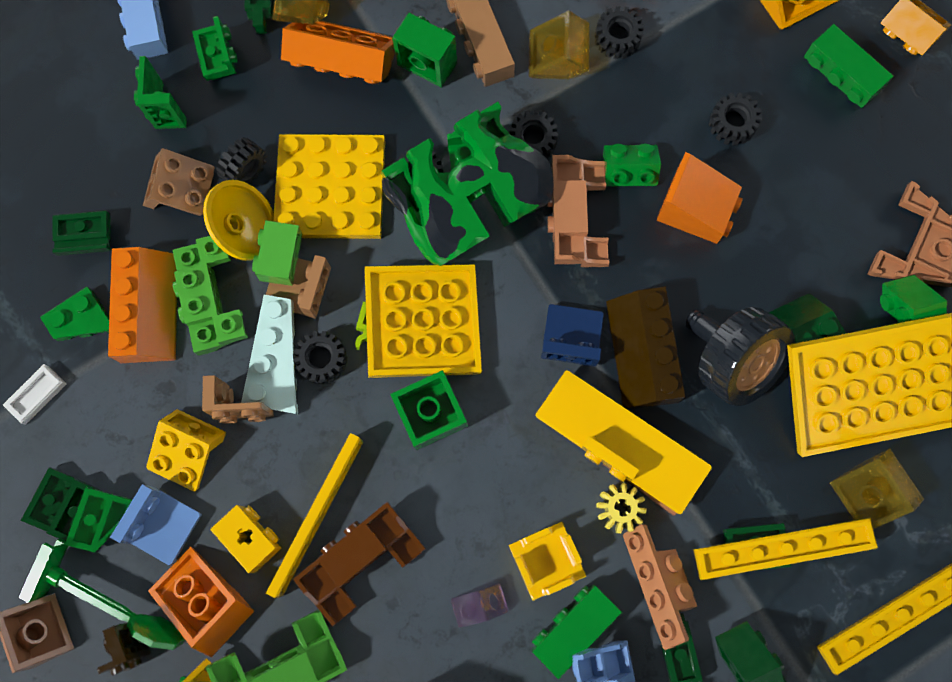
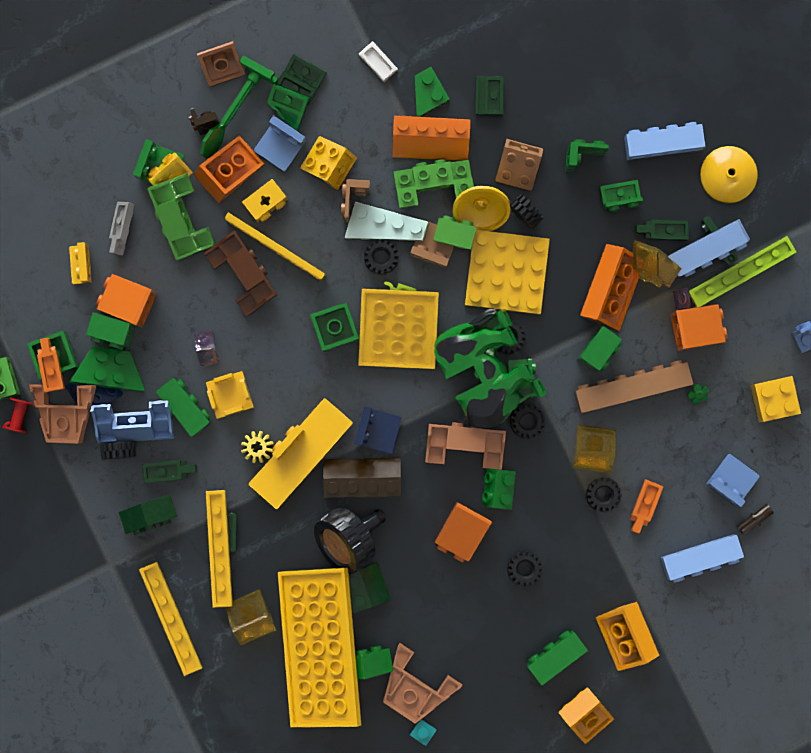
camera: 90 degrees right, 10 degrees up
nougat bracket [623,524,698,650] -> none

